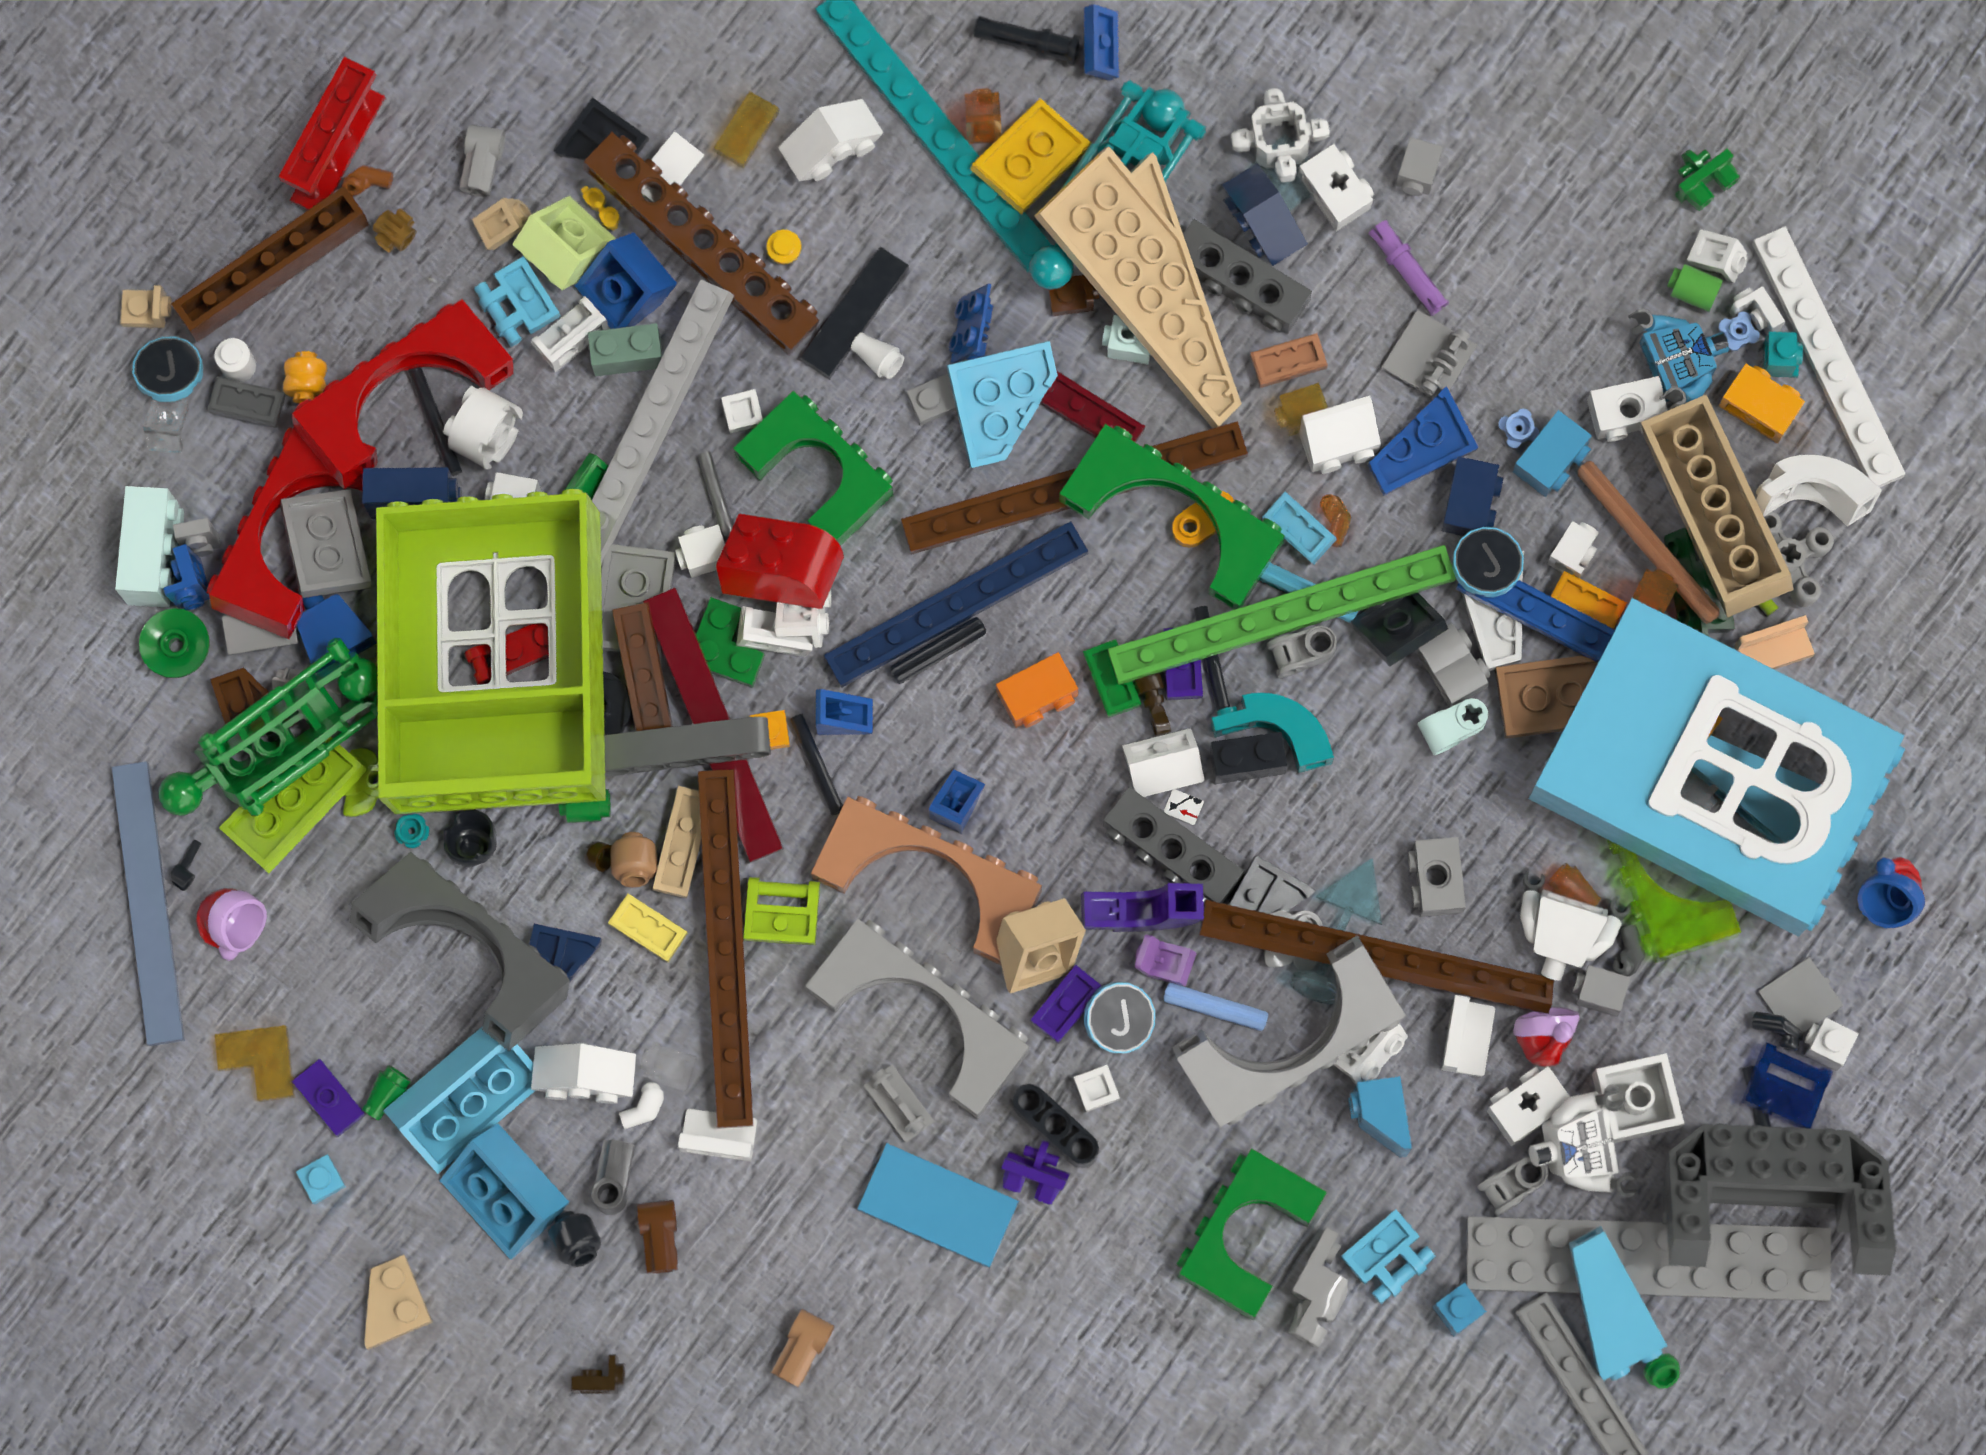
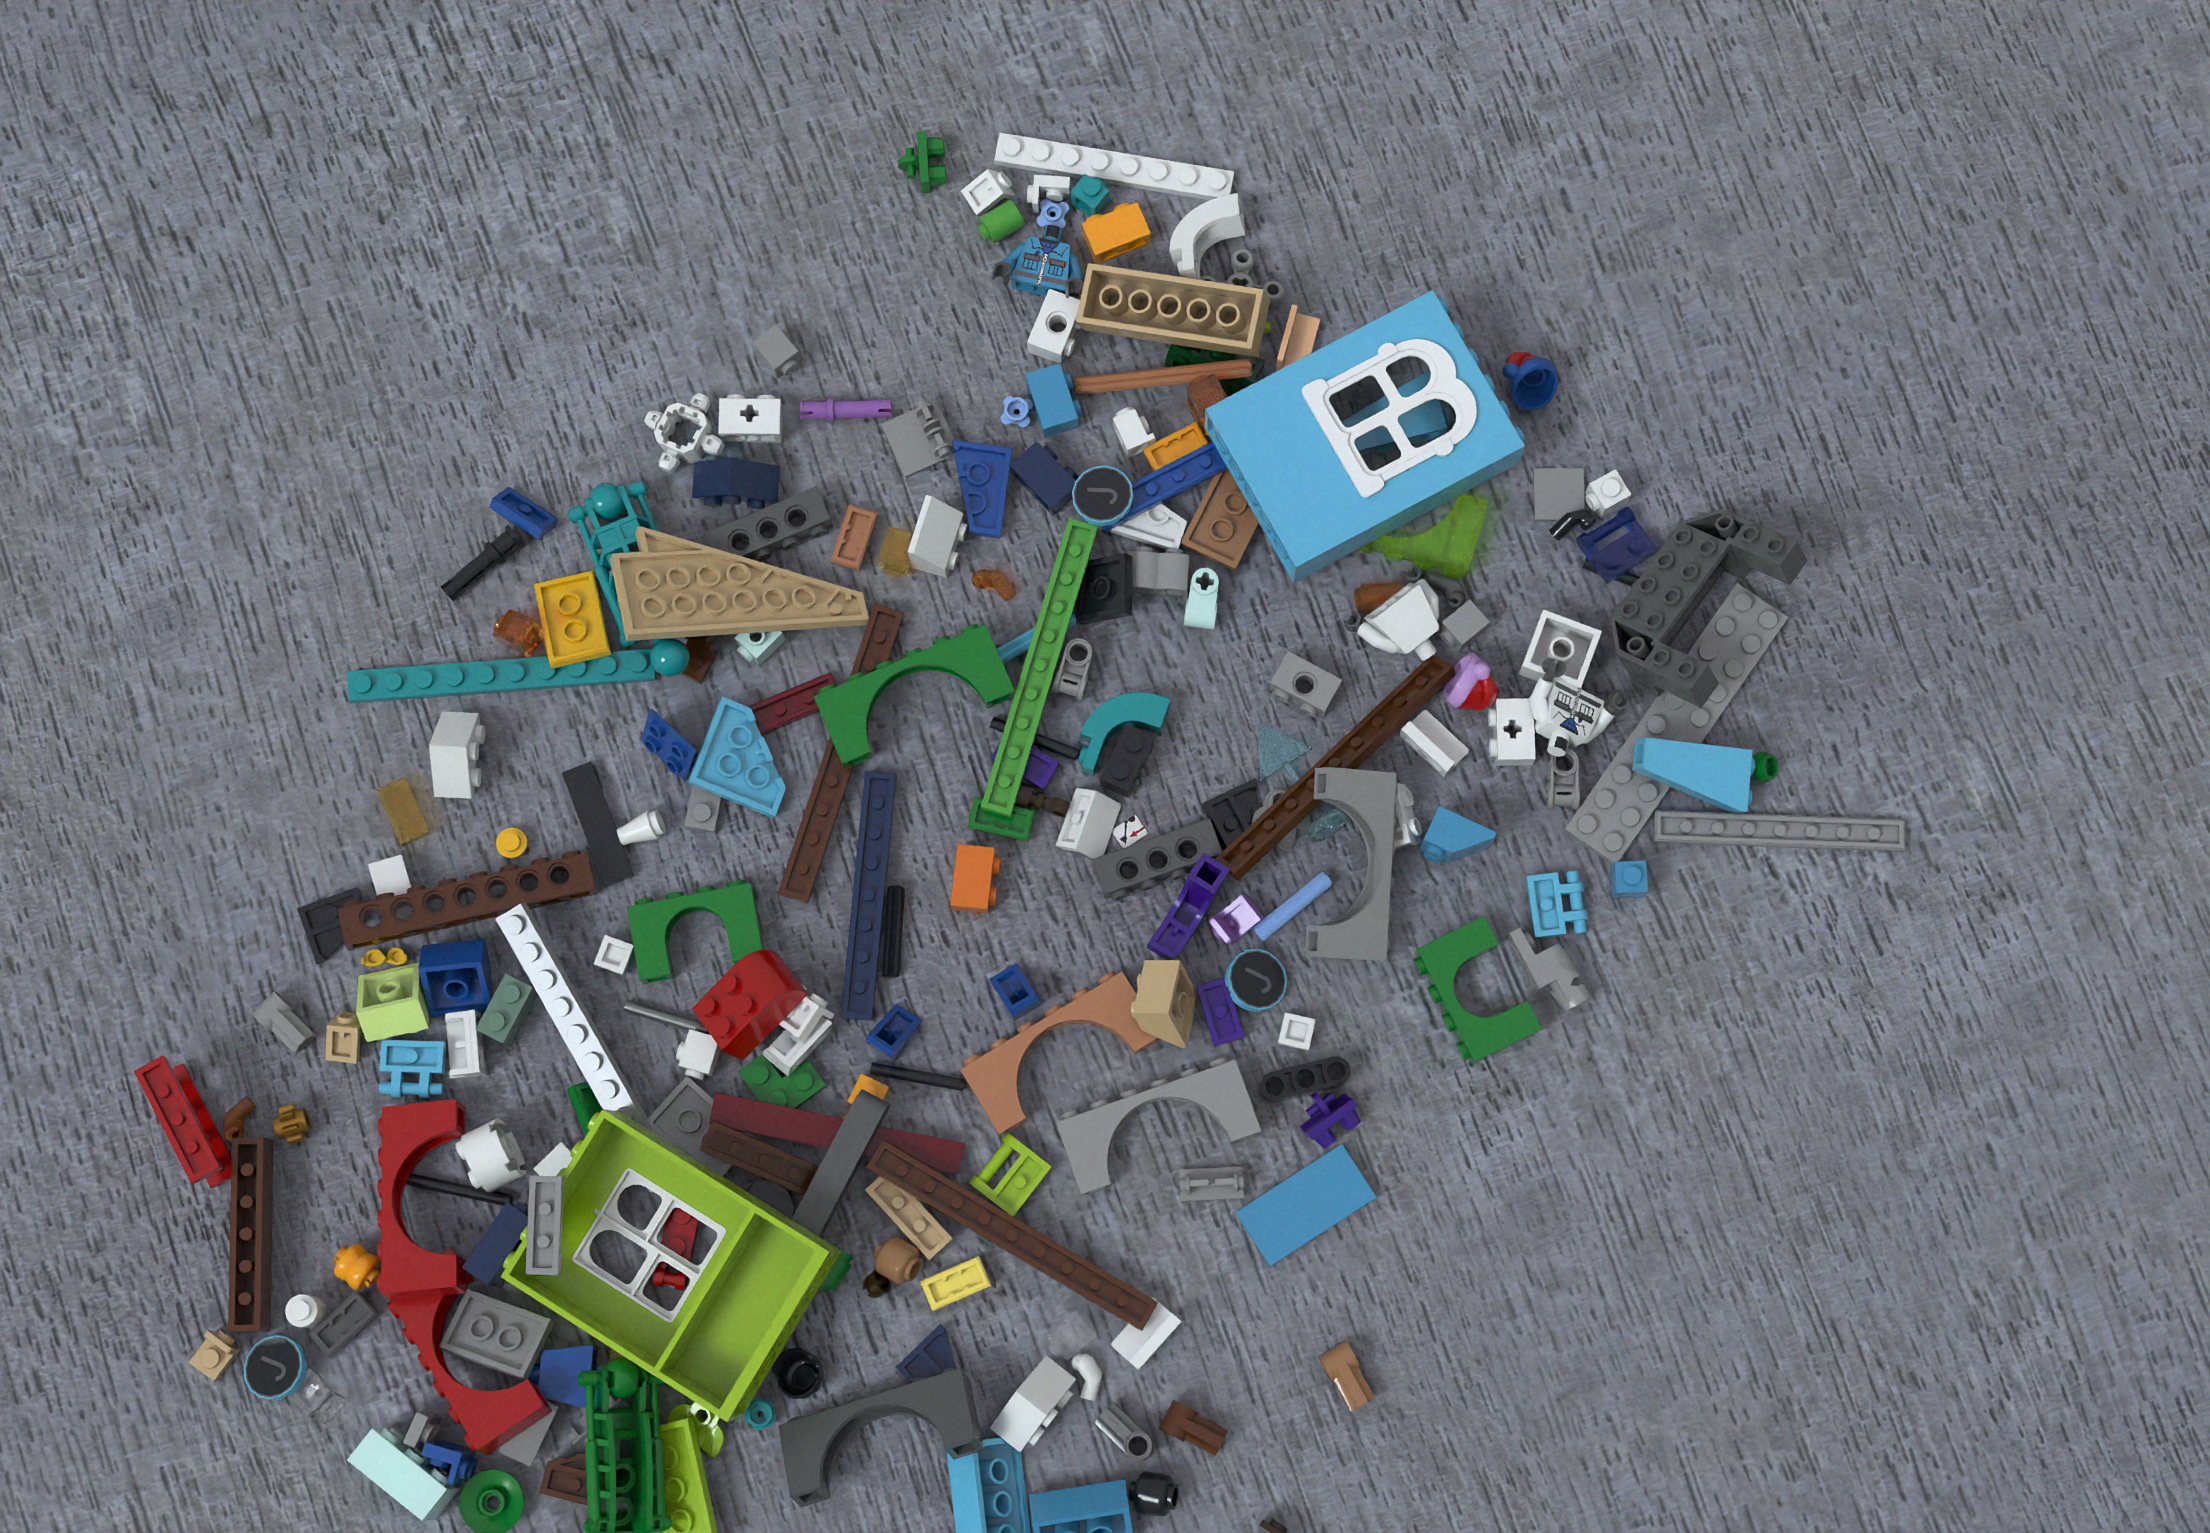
camera: 55 degrees left, 0 degrees up
light orange plate [1172,491,1234,548] -> none
medium azure plate [1261,492,1337,565] -> none
none -> light grey plate [526,1176,565,1275]

